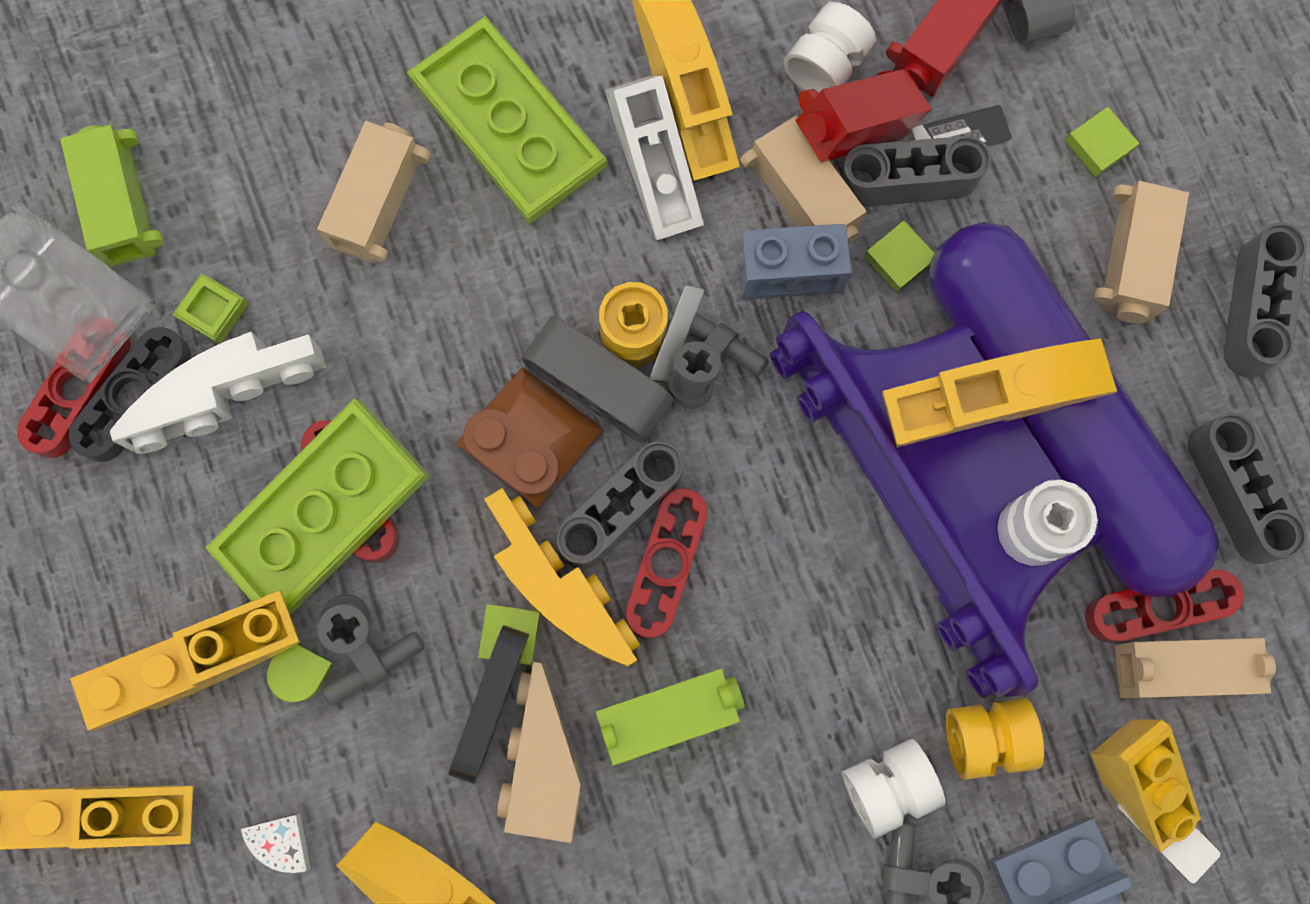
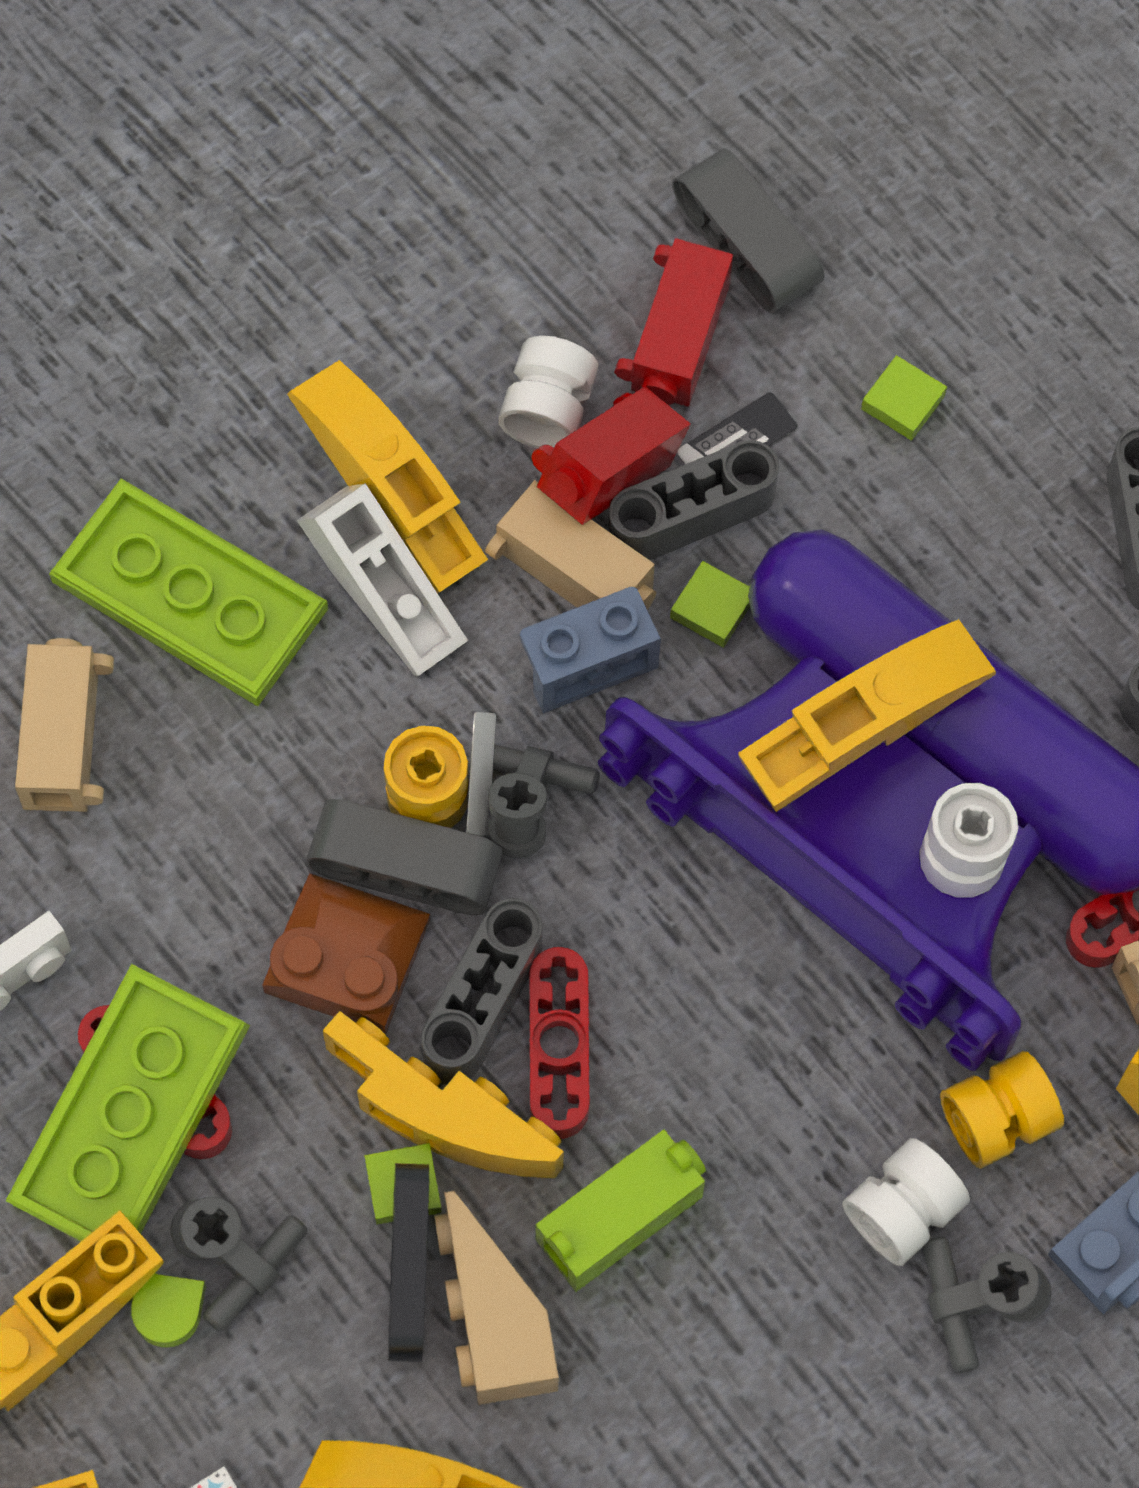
camera: 15 degrees left, 10 degrees down
tan brick [1093,180,1189,324] -> none

